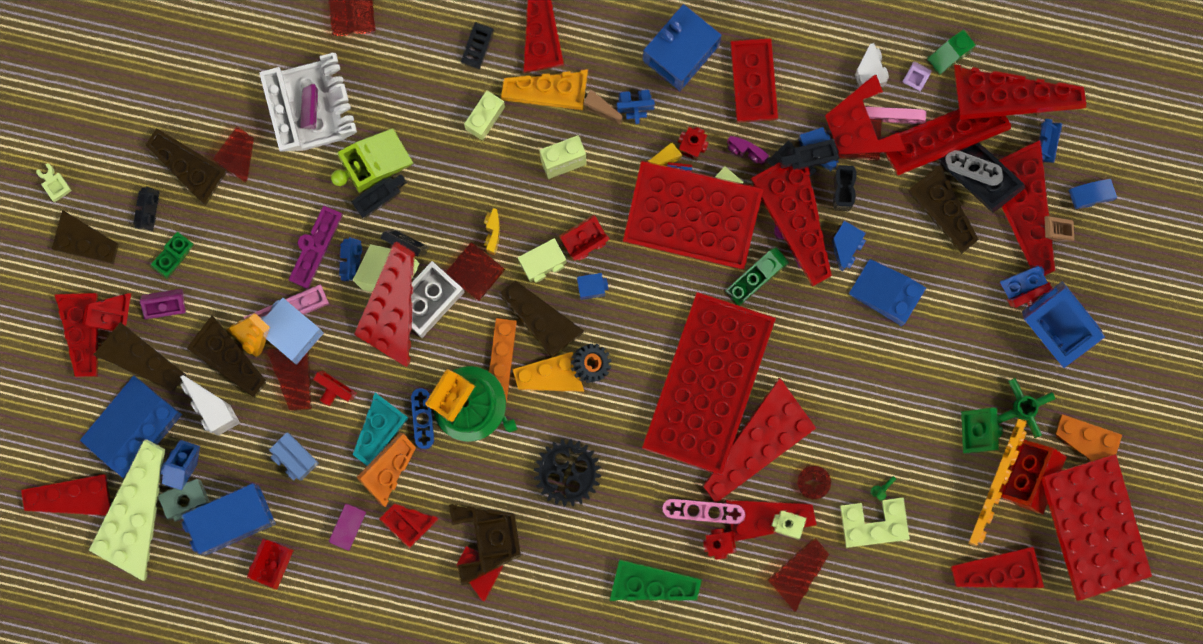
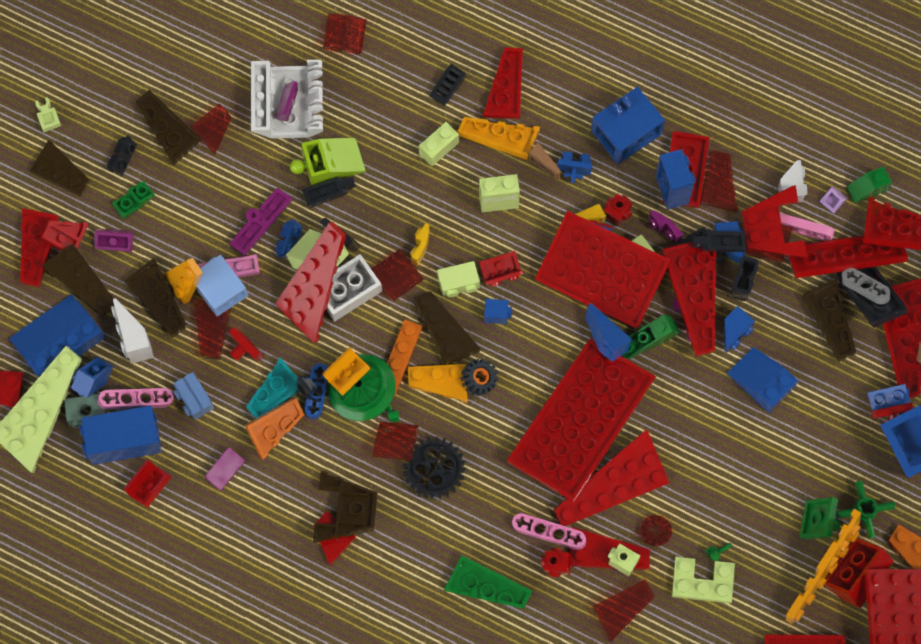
camera: 15 degrees right, 10 degrees down
red wing [379,503,438,549] -> none
none -> bright pink beam [97,388,174,410]
none -> black slope [295,376,318,399]
none -> clear red slope [373,422,419,461]
none -> blue slope [585,303,632,362]
none -> blue brick [656,149,695,210]
none -> clear red wing [700,150,738,213]

